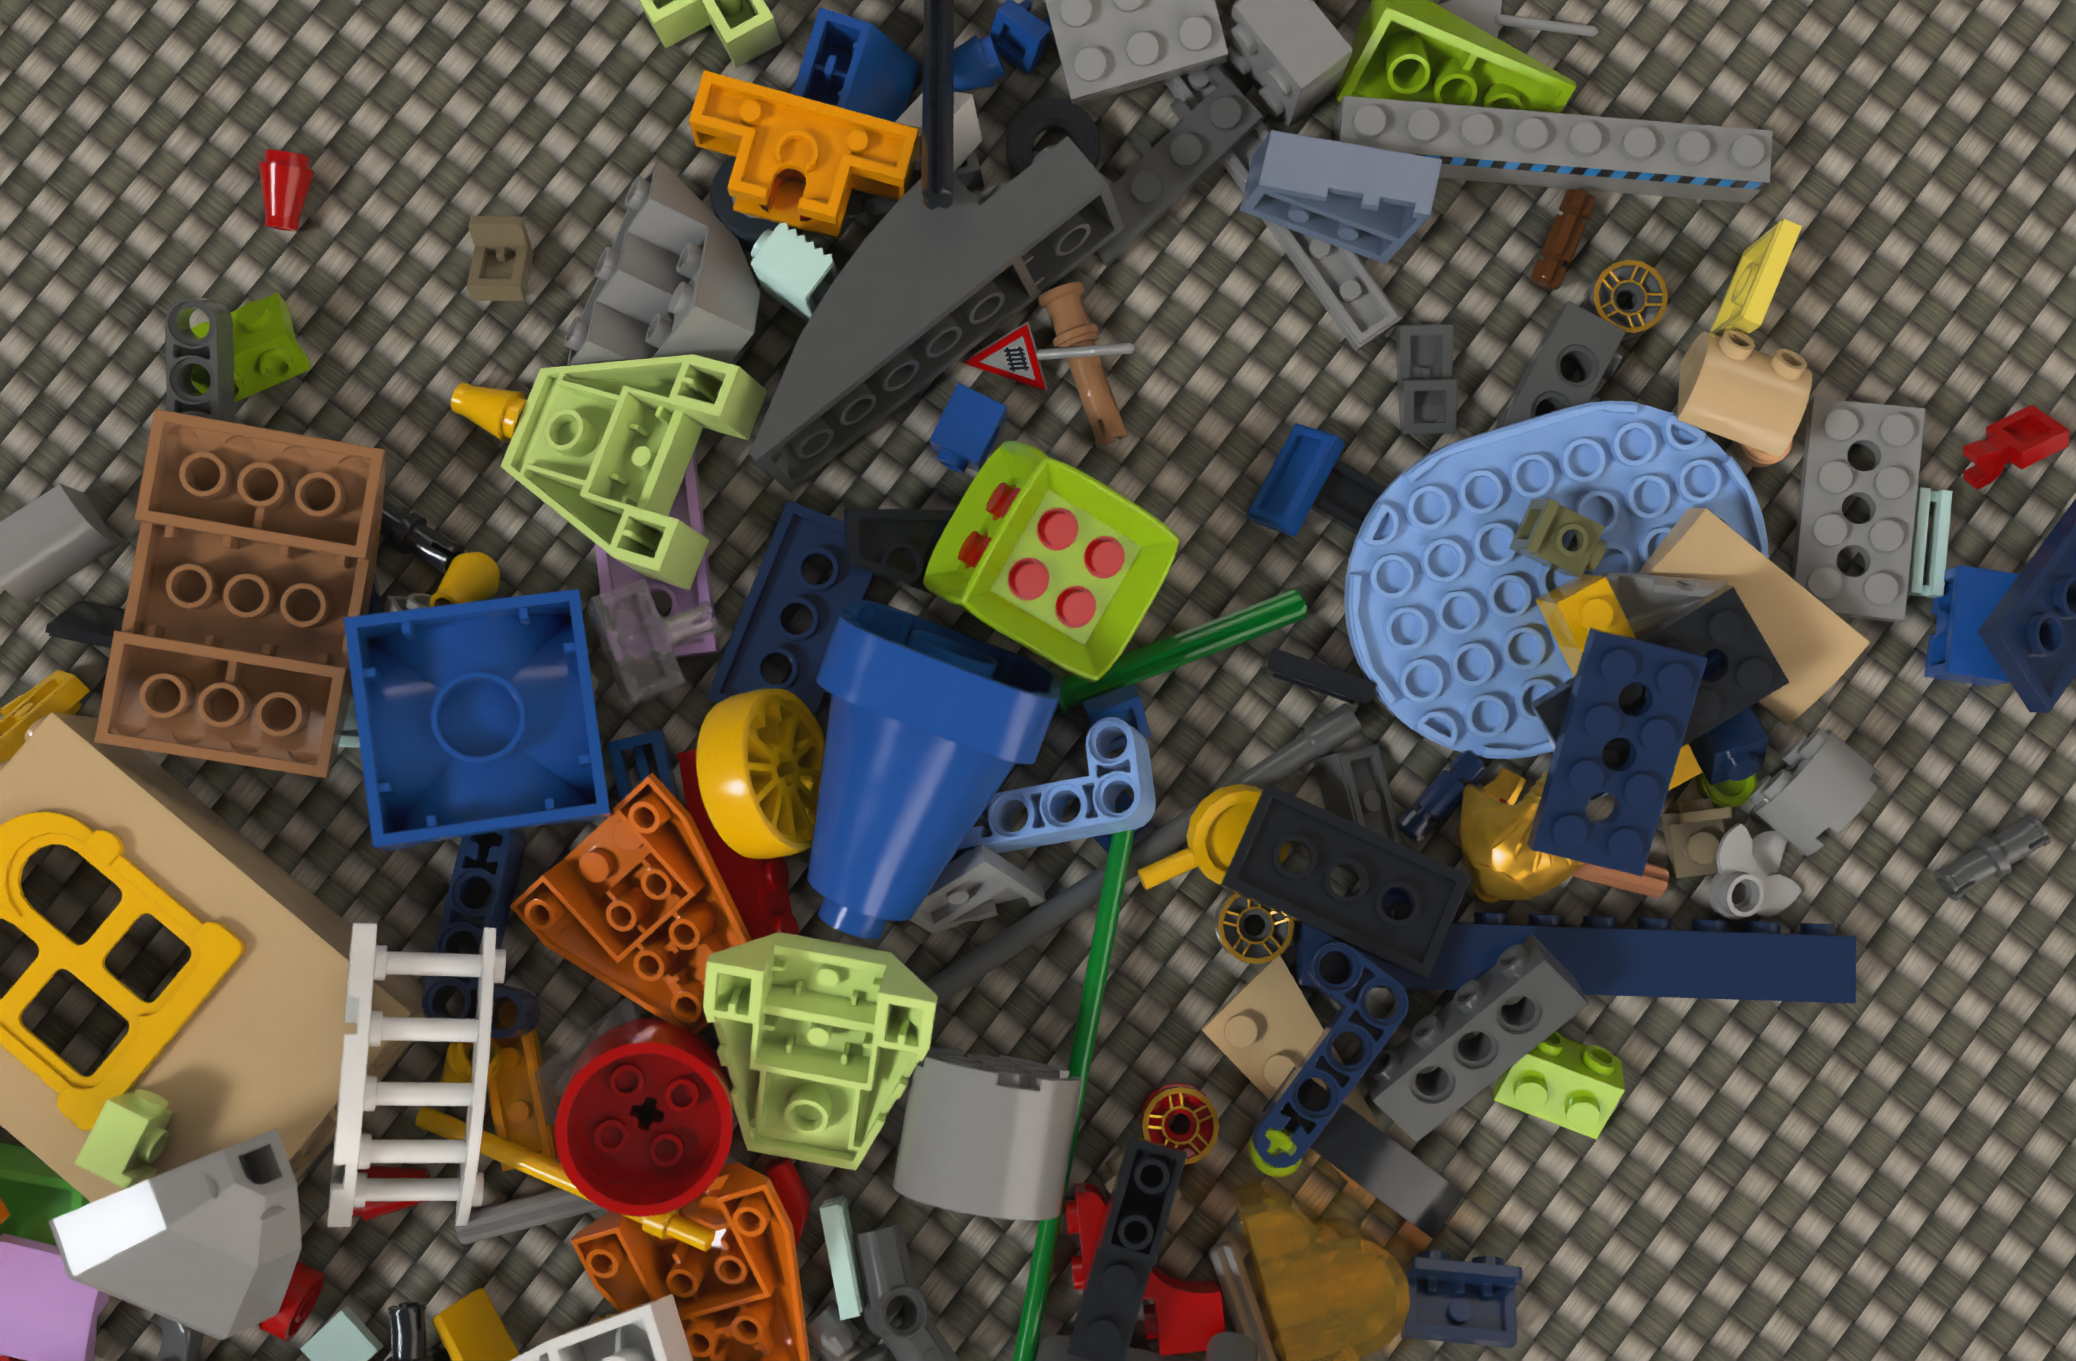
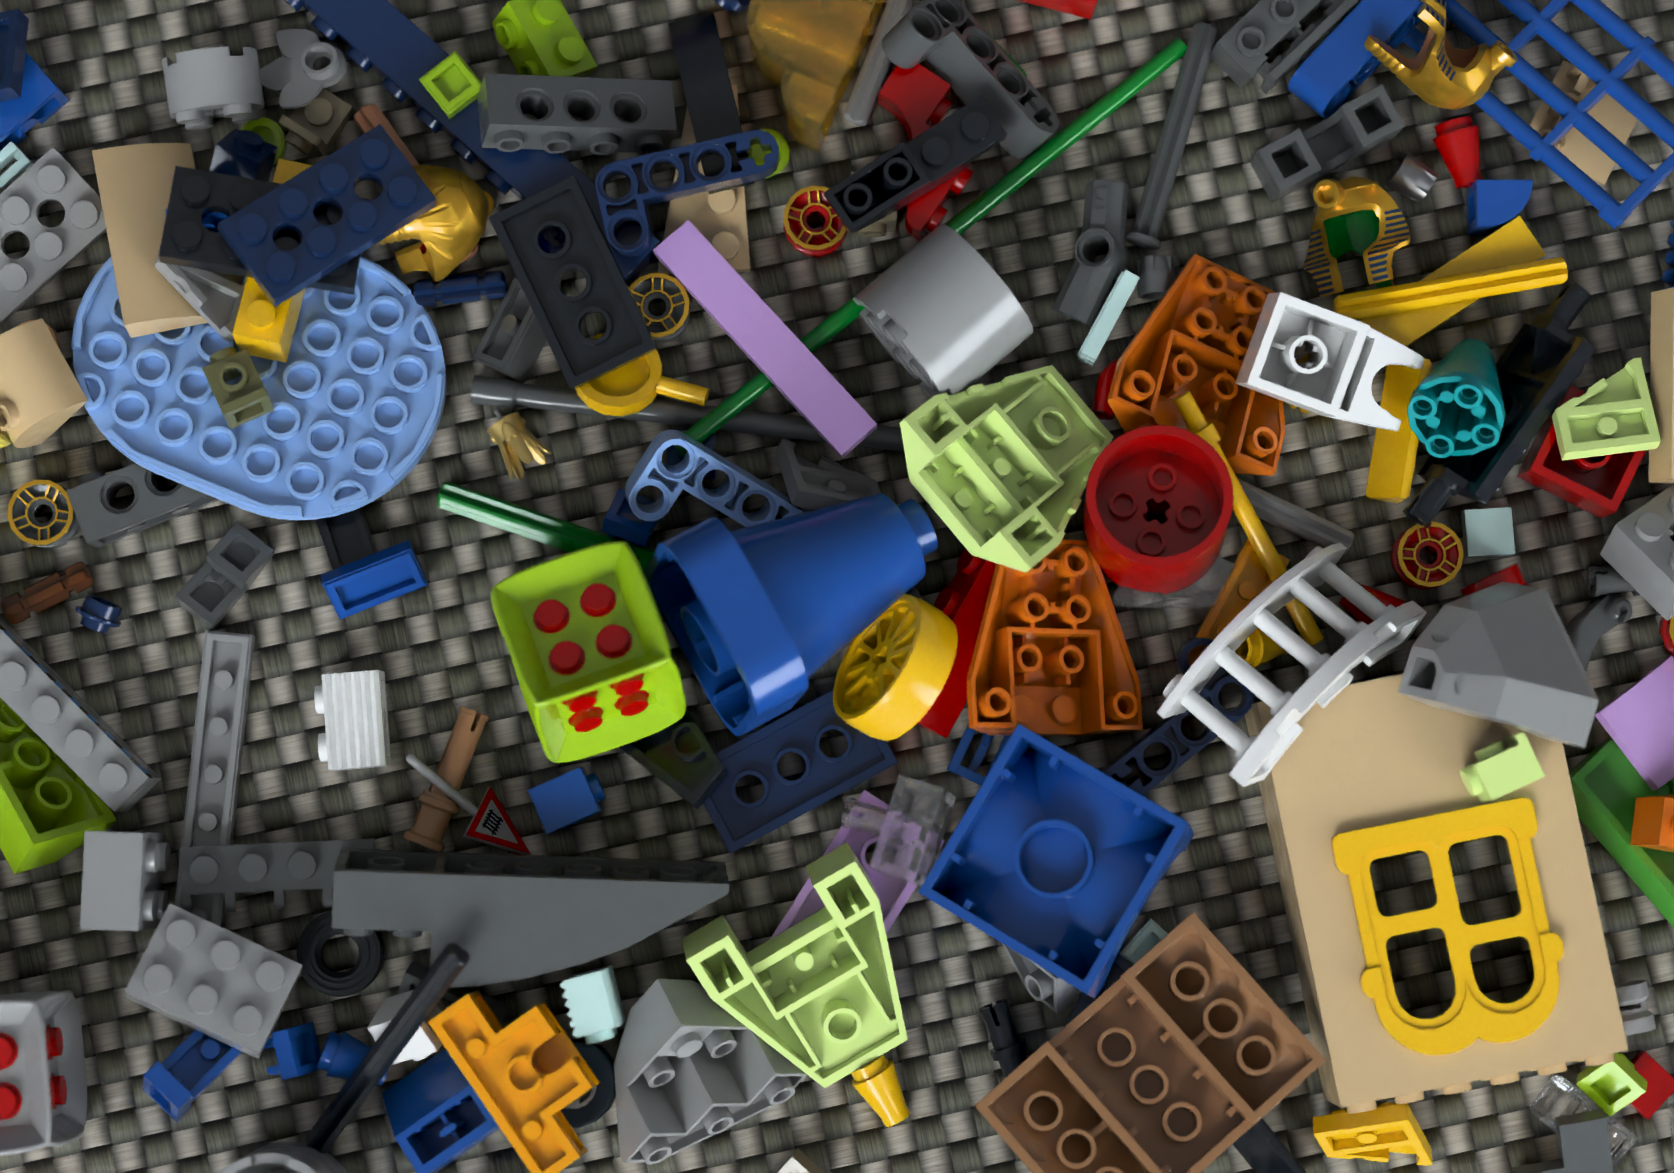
camera: 145 degrees left, 0 degrees up
yellow cone [430,552,500,607] -> none
sand blue wedge [1239,130,1443,264] -> none
black tile [1261,648,1377,707] -> none
none -> dark blue plate [76,594,123,634]
none -> white brick [314,670,392,771]
none -> lime tile [419,51,482,120]
none -> pearl gold piece [487,410,552,479]
none -> lavender tile [653,220,877,459]
none -> red wheel [1390,521,1464,590]

